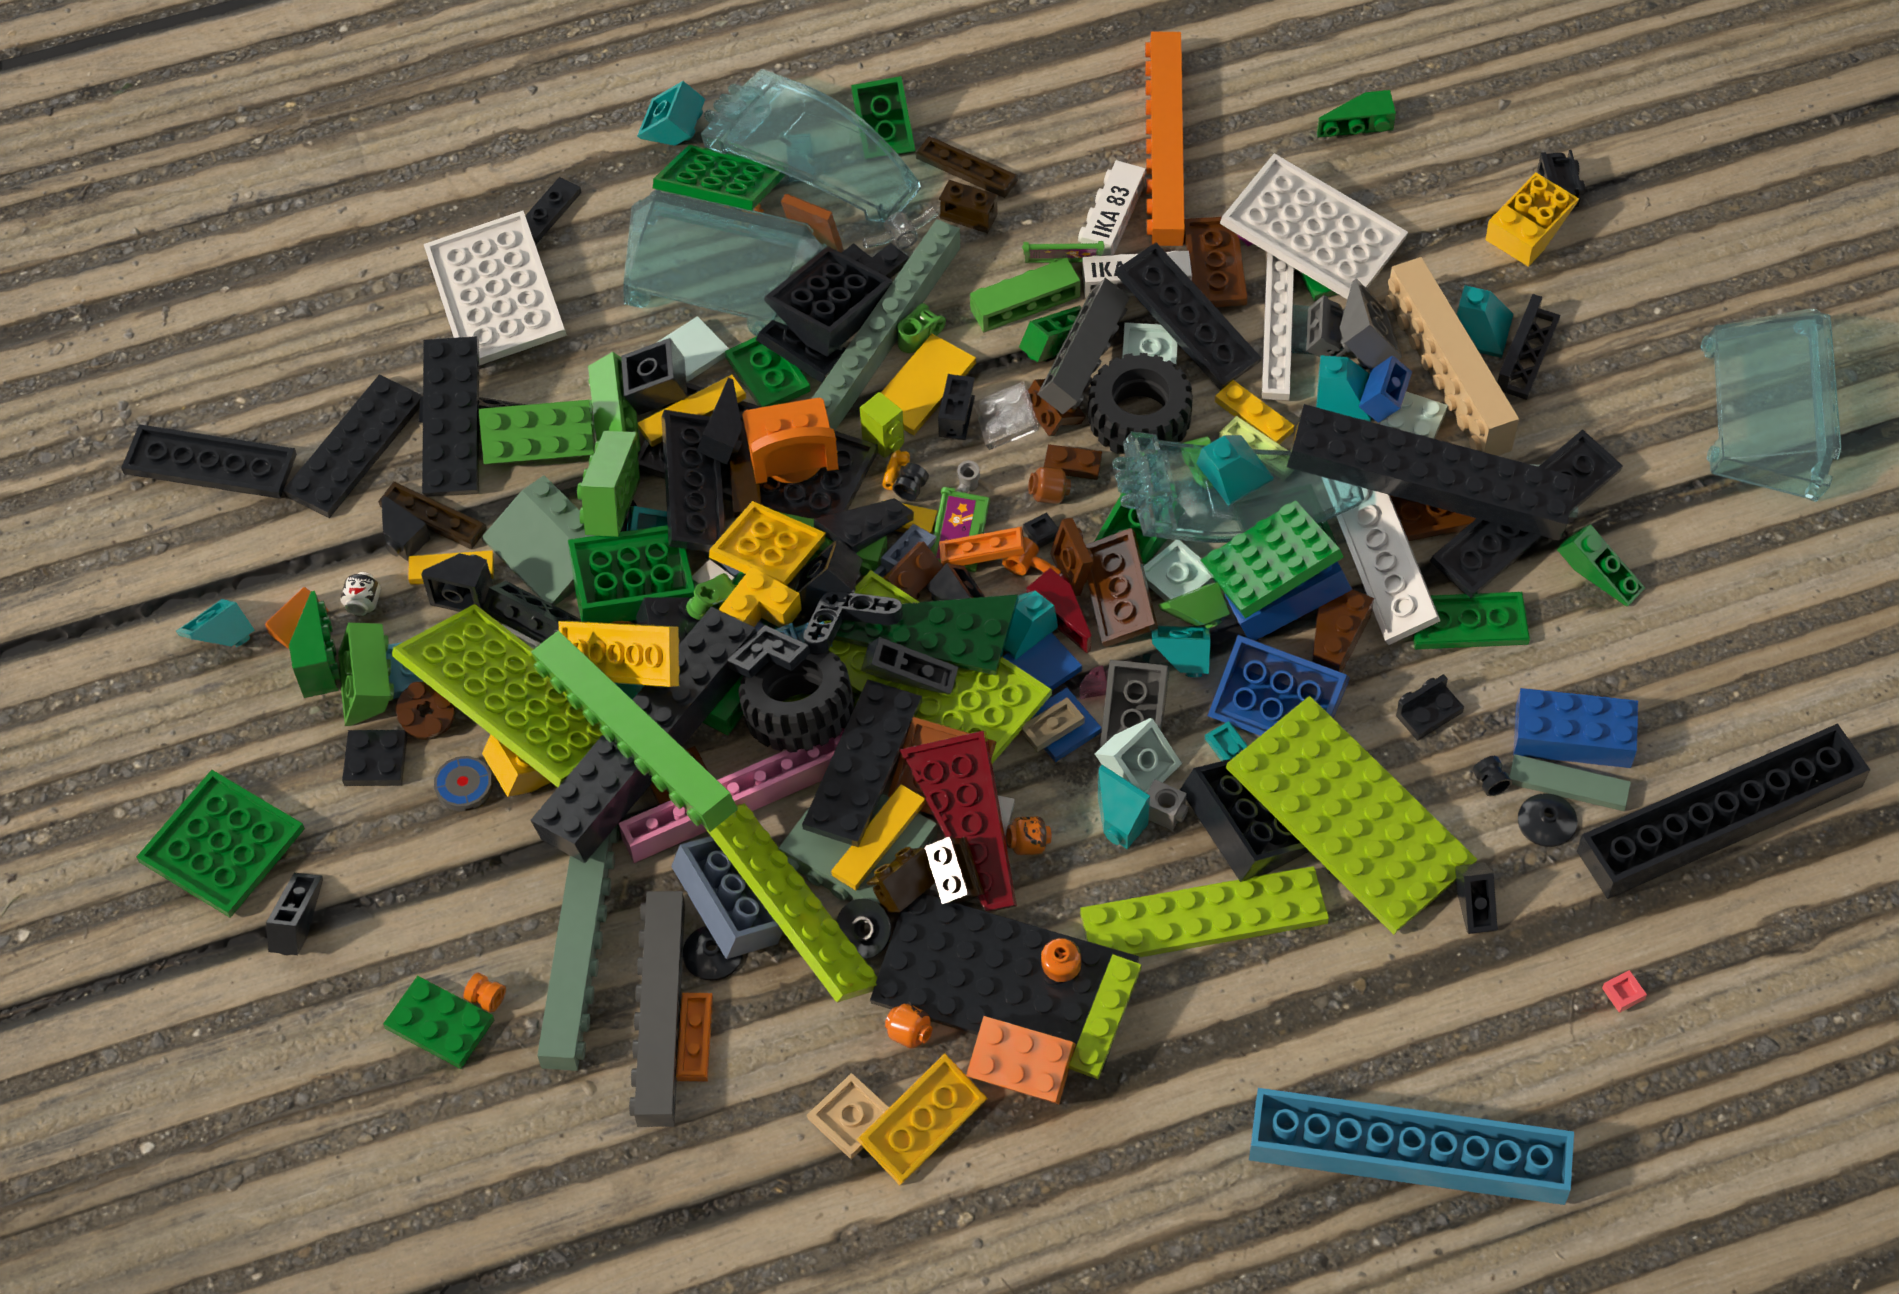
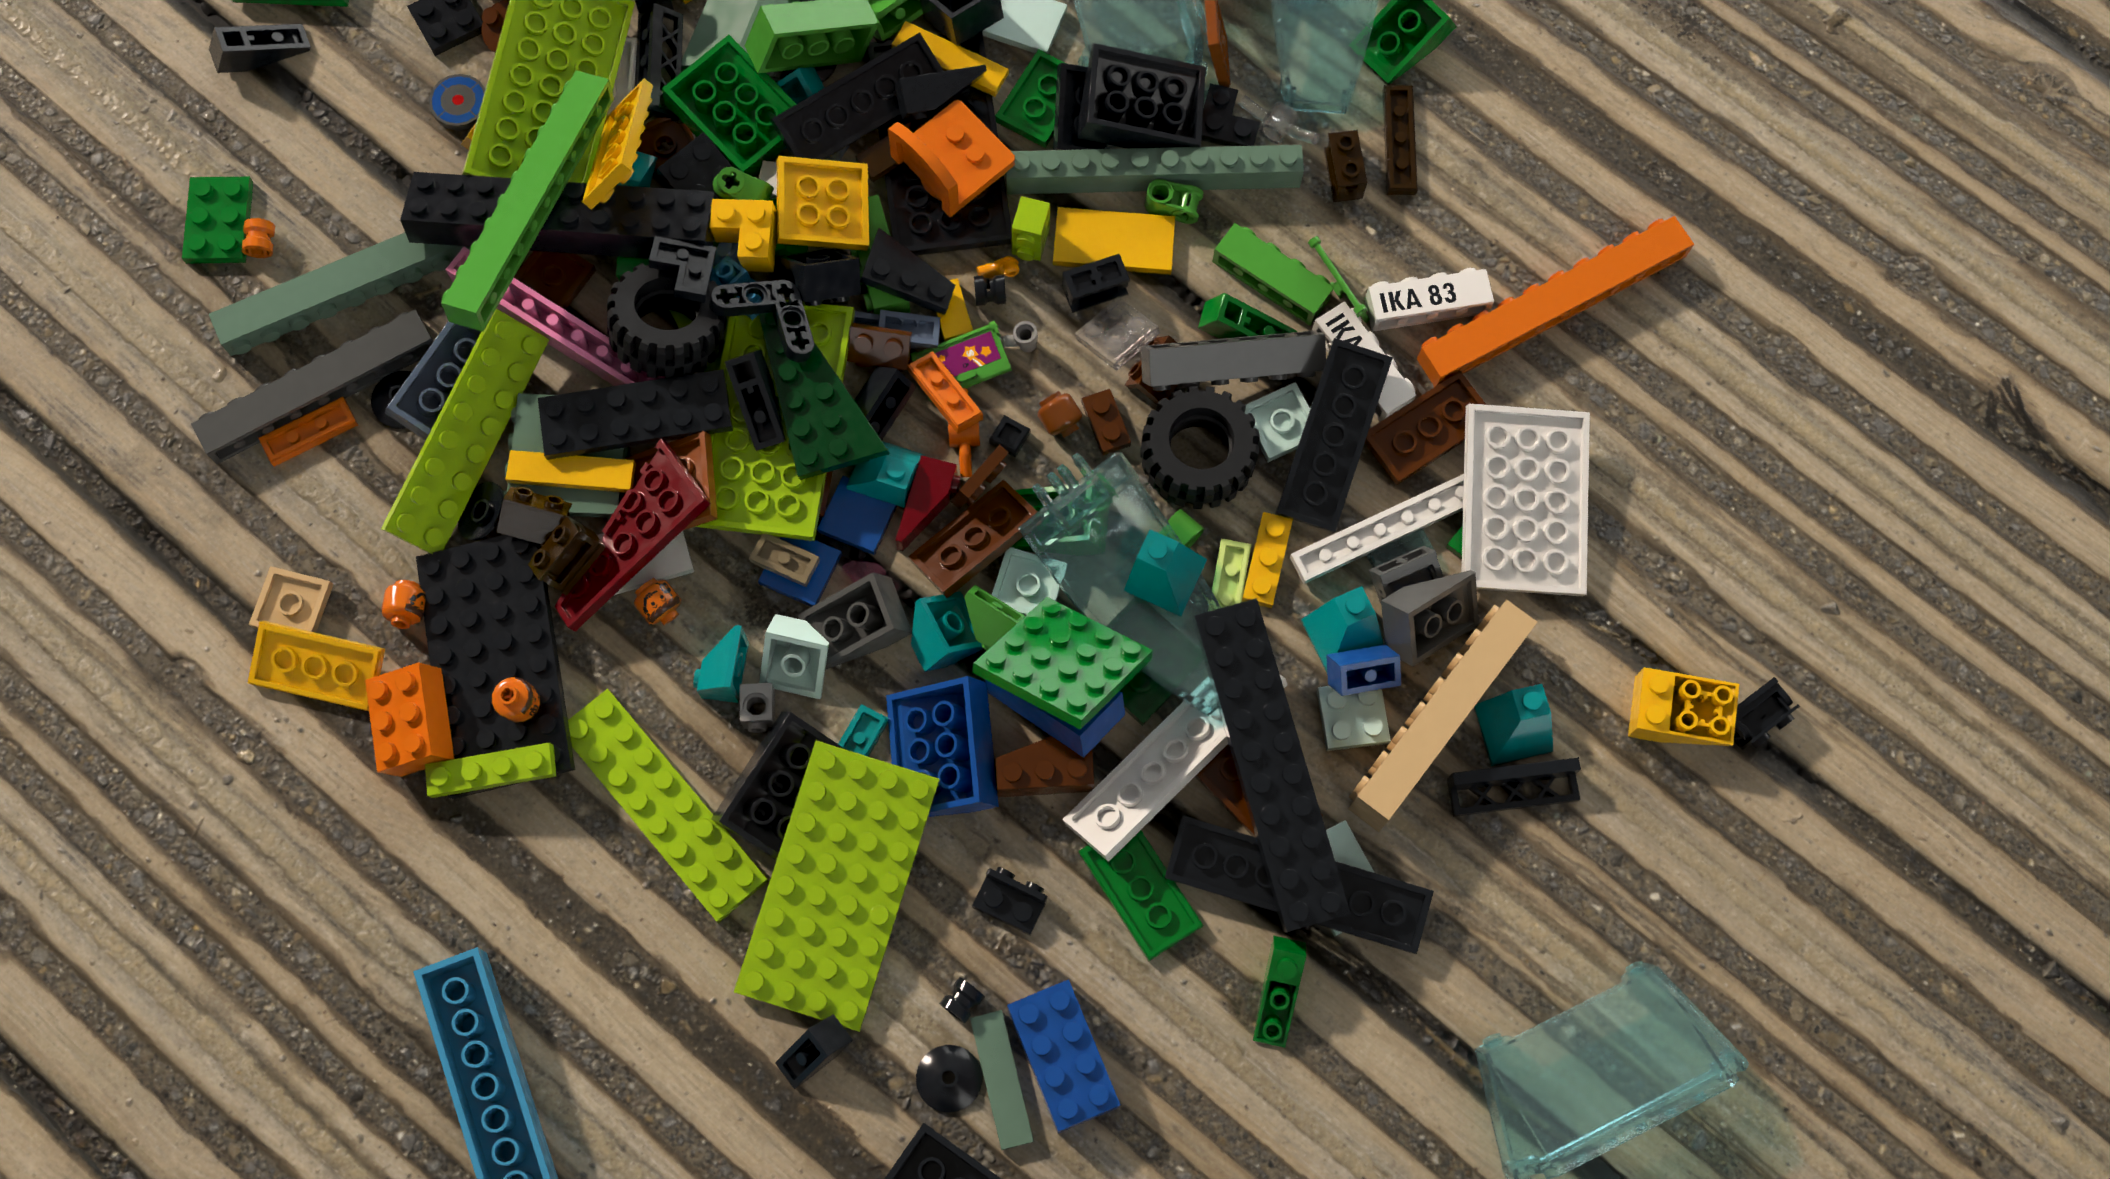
camera: 55 degrees right, 15 degrees up
green slope [1317,90,1396,138] -> none

